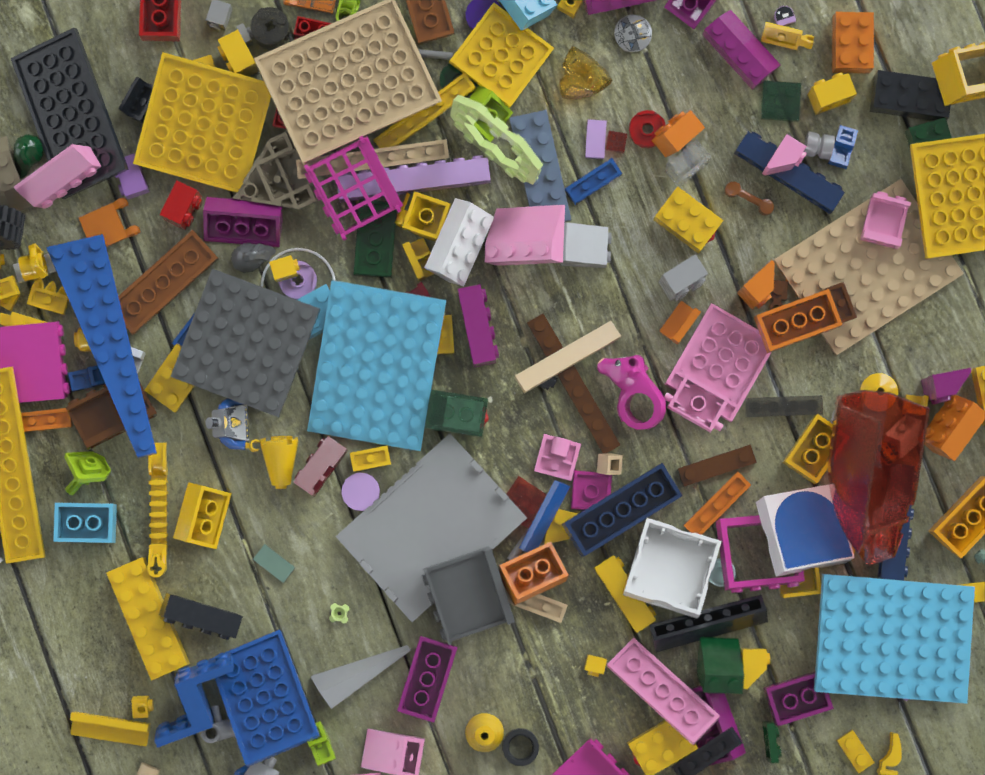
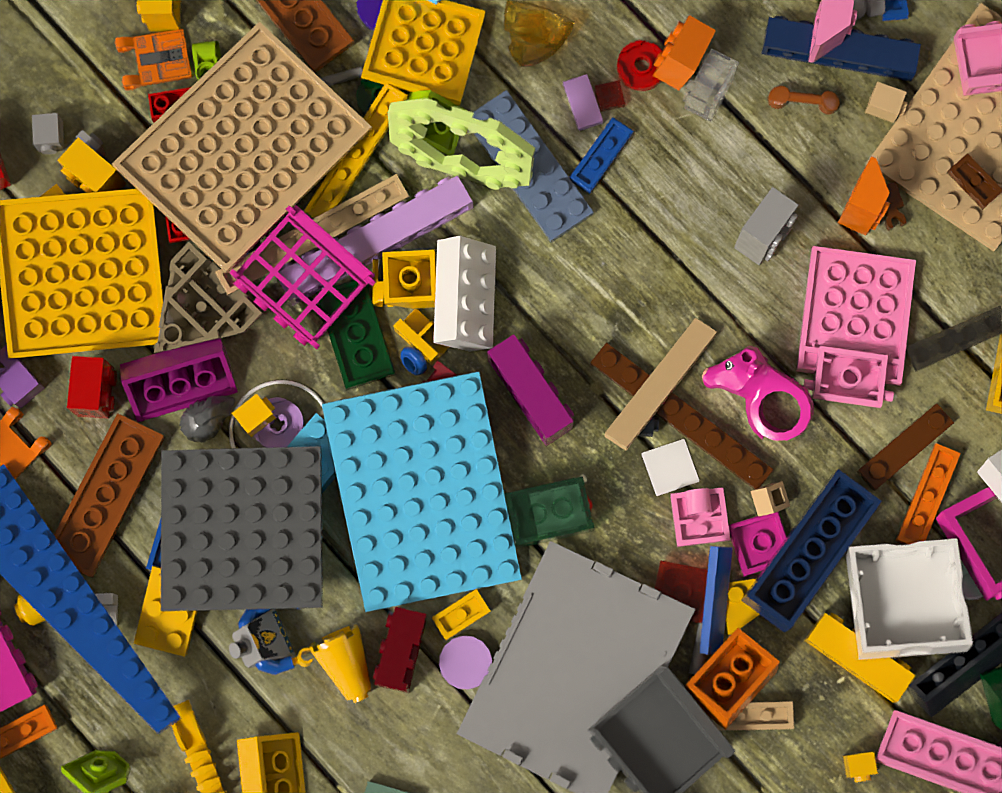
camera: 15 degrees left, 5 degrees down
reddish brown panel [66,381,157,450] -> none
blue slope [67,366,105,392] -> none
clear smoke brick [251,7,291,50] -> none
yellow plate [437,315,454,355] -> none
bright pink slope [485,205,565,266] -> none
slope [560,222,612,268] -> none
yellow piece [653,186,724,254] -> none
orange panel [660,301,701,345] -> none
orange brick [754,289,843,354] -> none
none -> blue piece [400,346,427,376]
none -> white sticker [642,439,699,496]
none -> tan brick [865,82,908,123]

